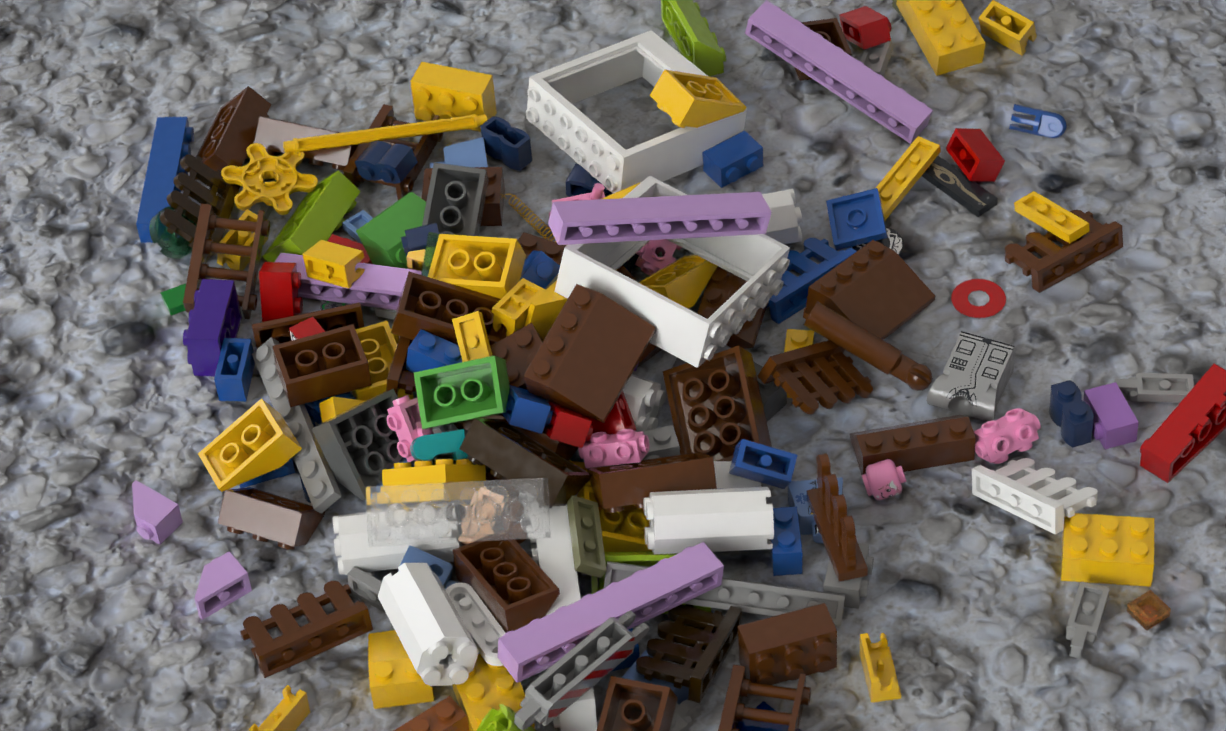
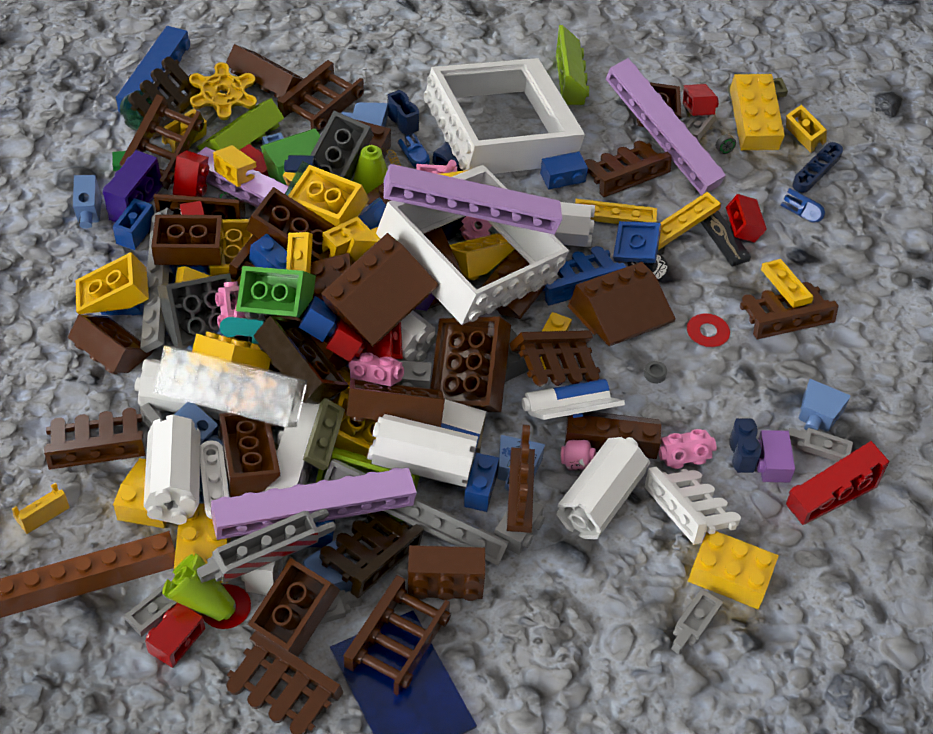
camera: 10 degrees right, 5 degrees up
lavender slope [132,480,183,544] -> none
lavender slope [194,552,252,620] -> none
reddish brown slope [195,86,272,180] -> none
yellow piece [283,114,487,154] -> none
dark blue brick [355,141,418,184] -> none
yellow brick [410,62,497,132] -> none
yellow slope [650,69,747,128] -> none
blue brick [729,439,798,489] -> none
reddish brown piece [803,301,933,391] -> none
yellow hinge [860,633,901,703] -> none
light grey piece [927,331,1015,422] -> none
clear orange plate [1127,590,1171,630] -> none
none -> medium blue torso [73,175,102,229]
none -> lime cone [352,145,388,194]
none -> blue arm [398,133,430,168]
none -> white door [522,379,625,420]
none -> white brick [556,437,650,539]
none -> yellow plate [575,199,657,224]
none -> reddish brown fence [585,141,672,197]
none -> dark grey tile [644,361,667,384]
none -> dark grey tile [715,134,736,154]
none -> dark blue beam [792,142,843,193]
none -> medium blue torso [798,379,851,431]

